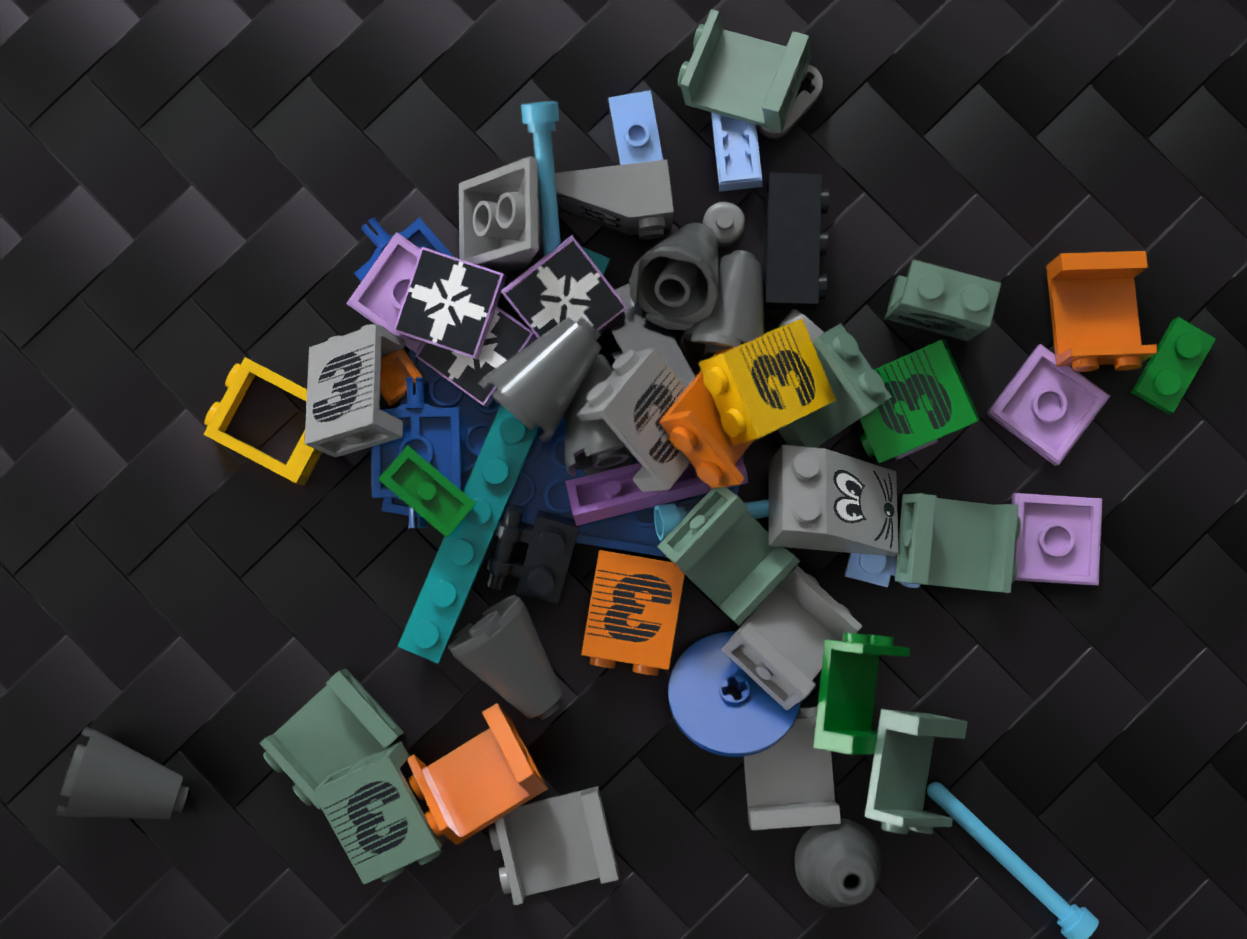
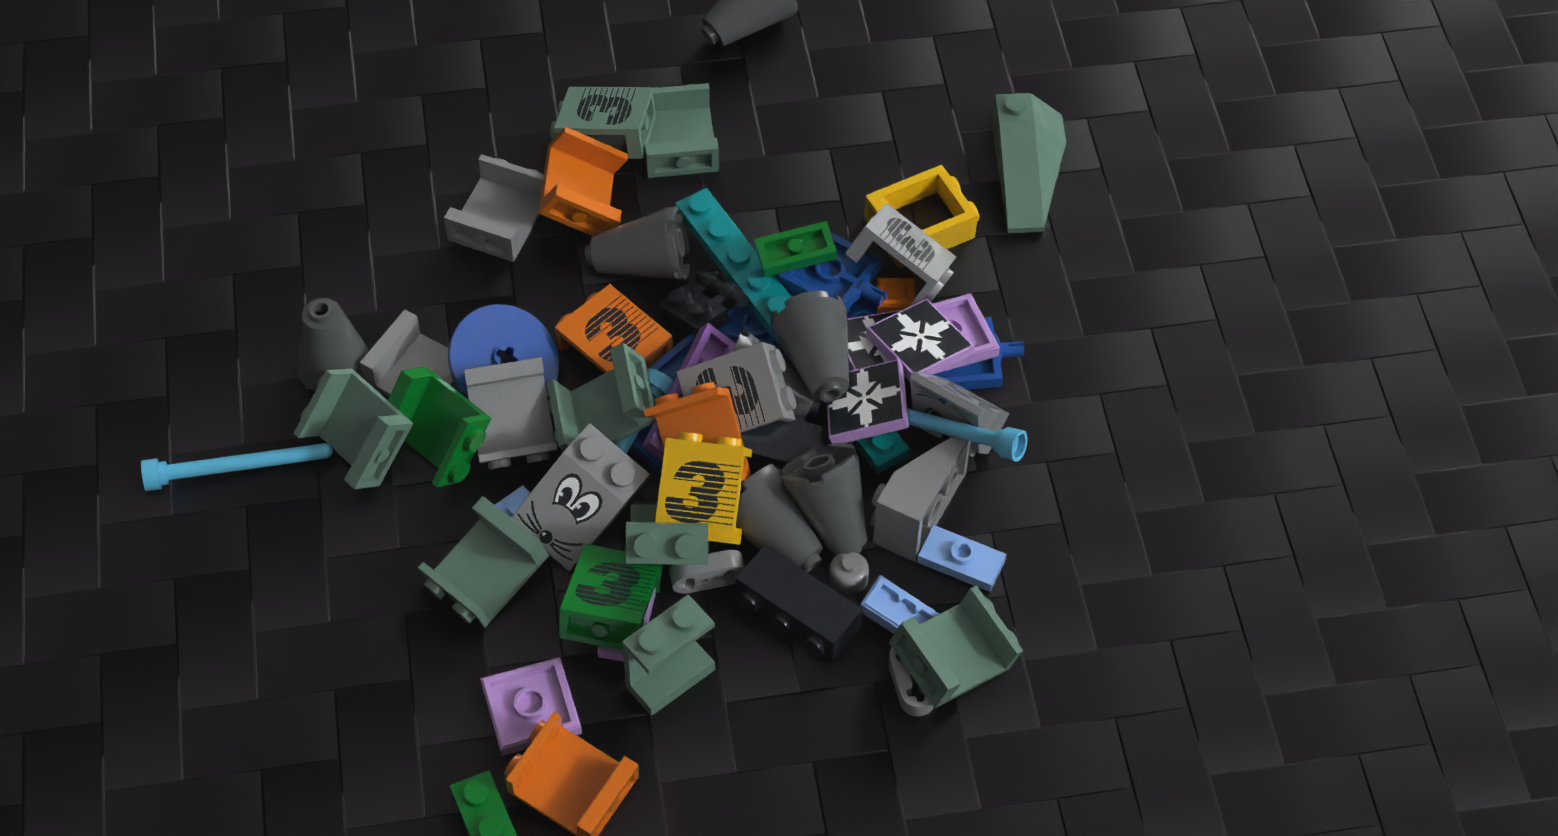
camera: 120 degrees right, 30 degrees down
lavender tile [1012,493,1102,585] -> none
none -> sand green wedge [992,93,1066,233]

